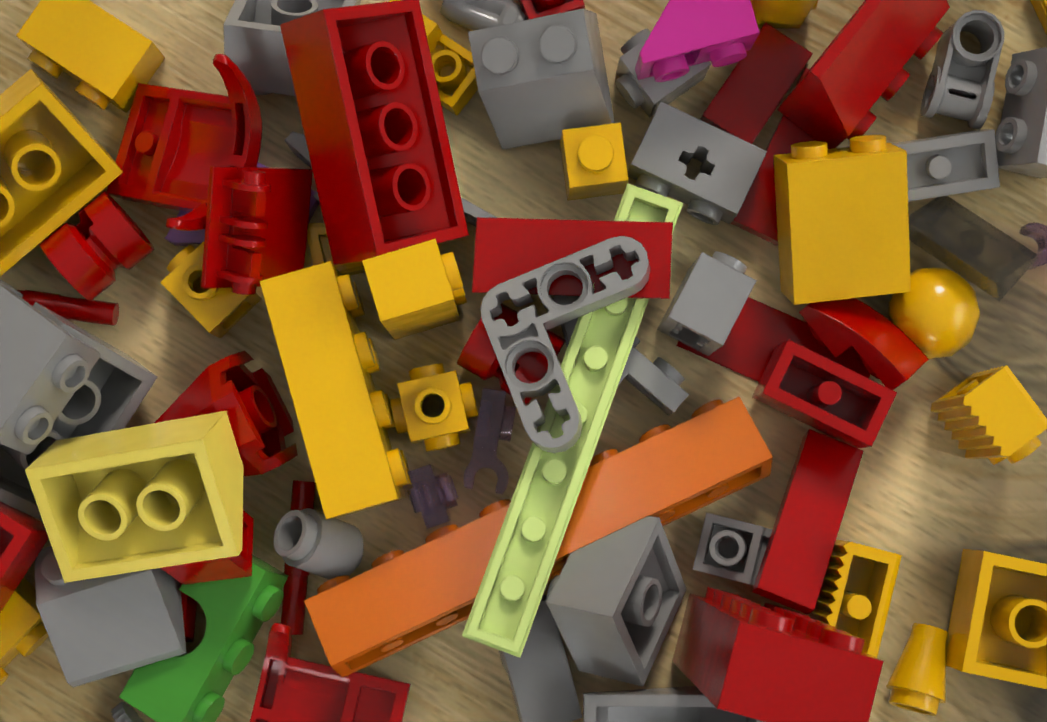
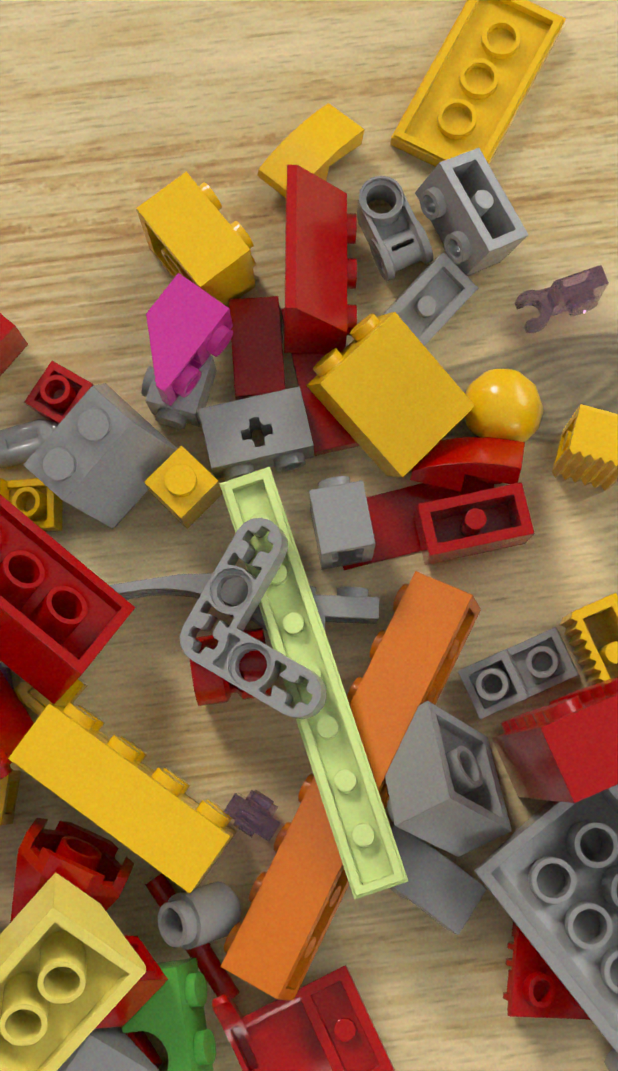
camera: 30 degrees left, 5 degrees down
yellow brick [362,238,467,340] -> none
yellow brick [390,363,479,452] -> none
plate [464,388,516,494] -> none
red sticker [472,217,673,299] -> none
red tile [752,429,864,615] -> none
clear smoke slope [909,196,1038,301] -> none

